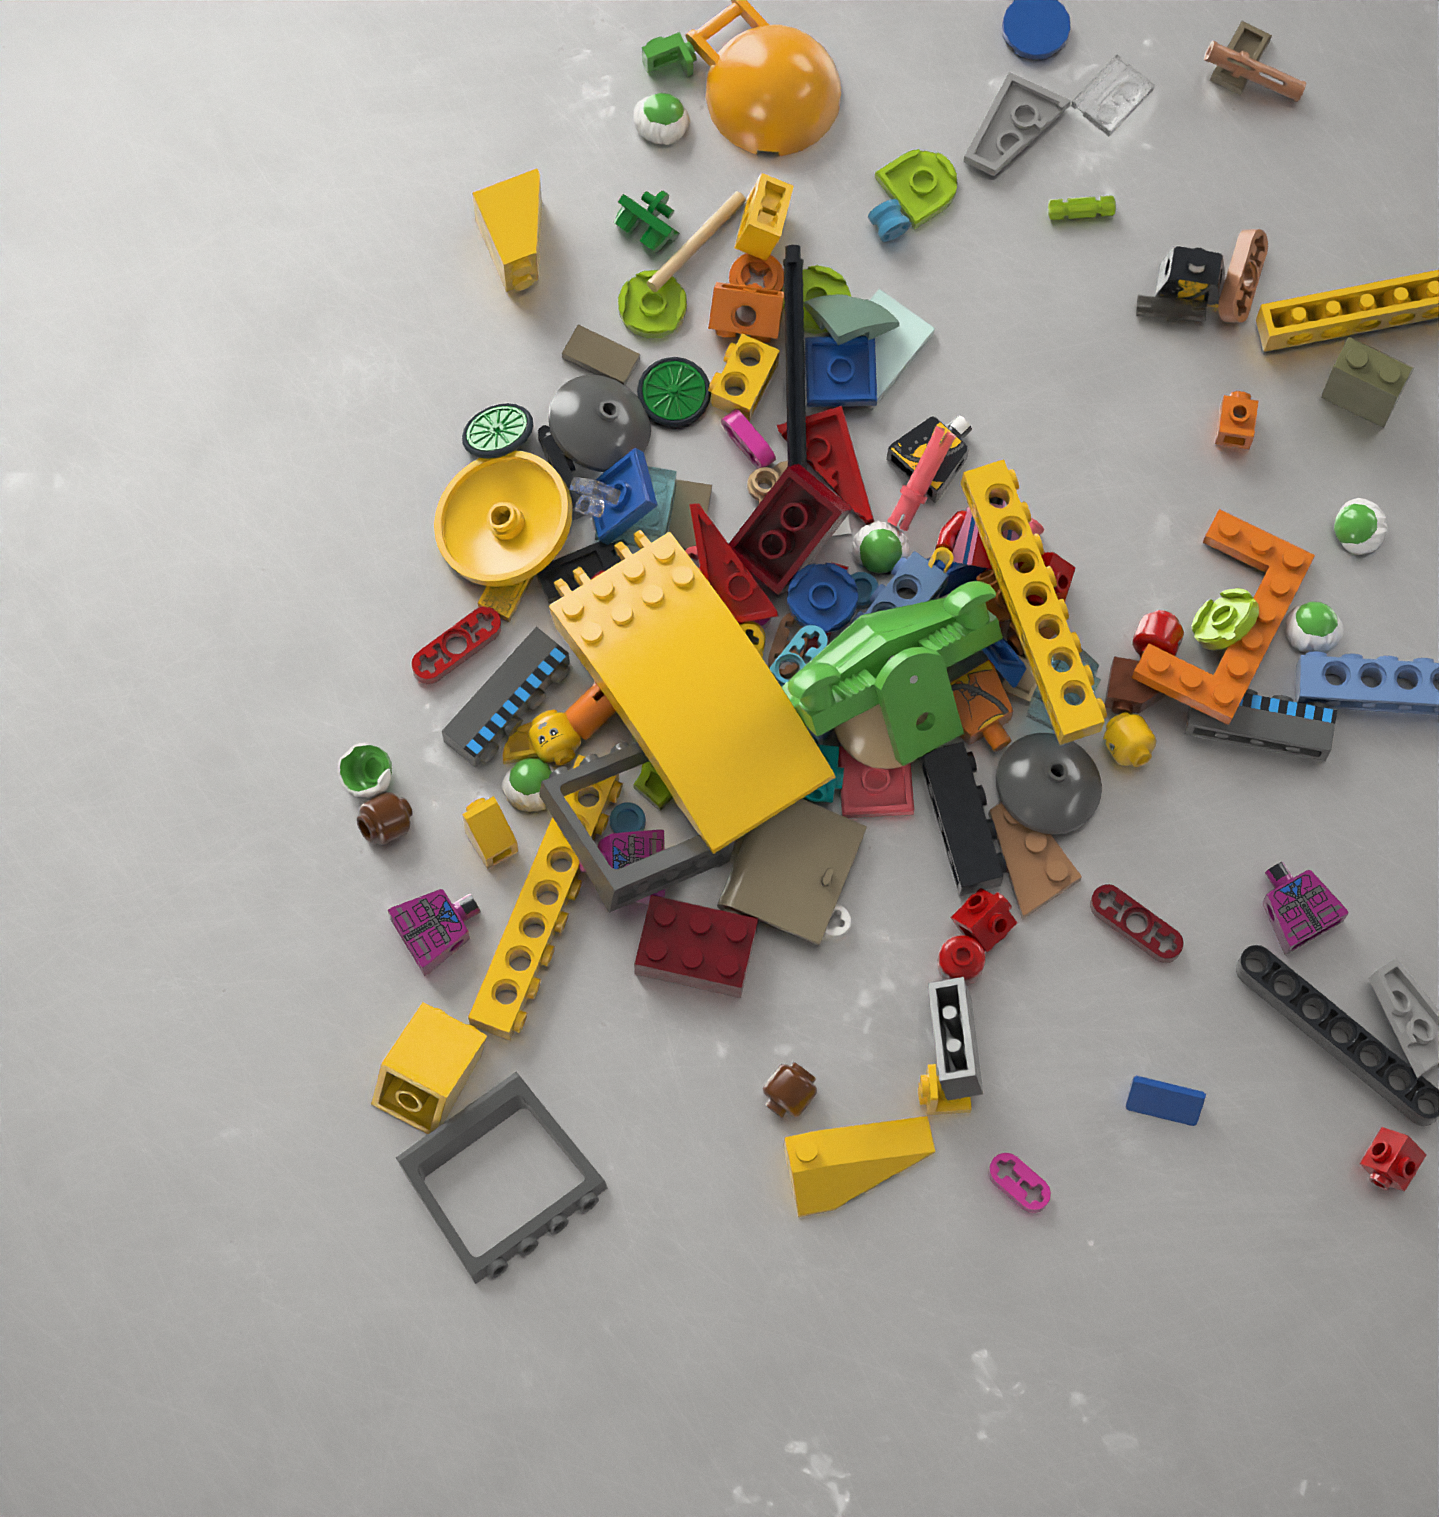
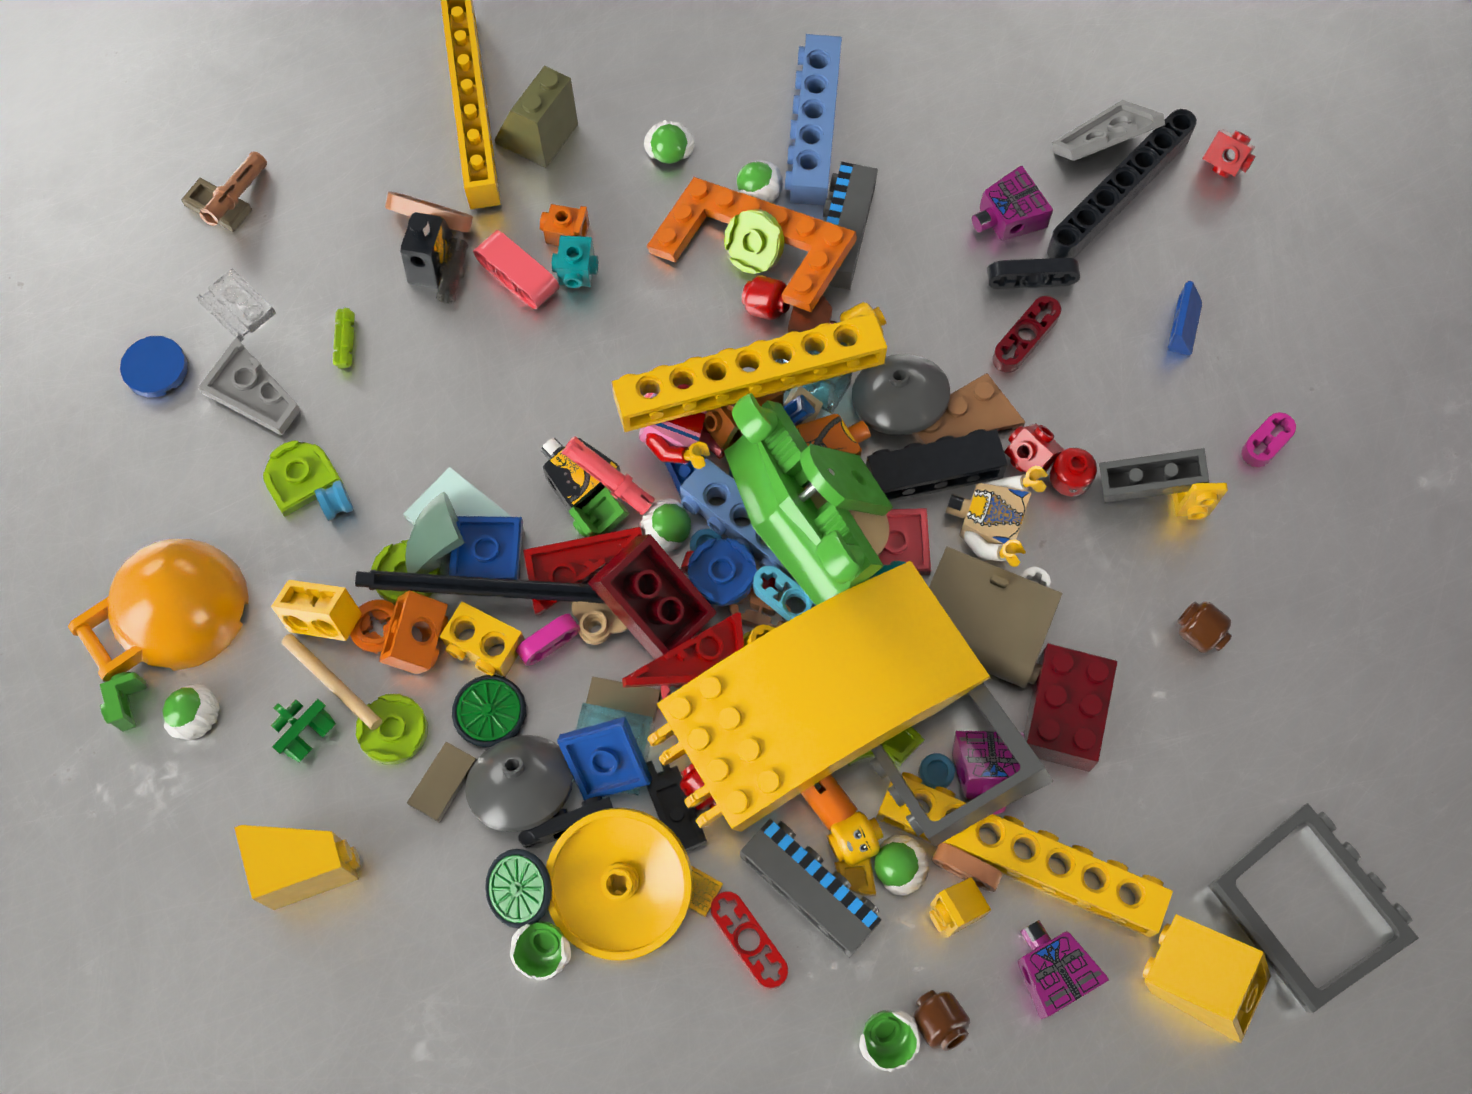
camera: 85 degrees left, 5 degrees down
clear tile [569,476,621,518] -> none
yellow wedge [783,1116,935,1217] -> none
none -> coral beam [473,230,560,309]
none -> bright green hair [510,921,571,980]
none -> teal brick [552,235,599,288]
none -> bright green bracket [569,487,630,537]
none -> nougat beam [931,843,1003,892]
none -> torso [945,466,1048,567]
none -> black beam [987,258,1080,289]

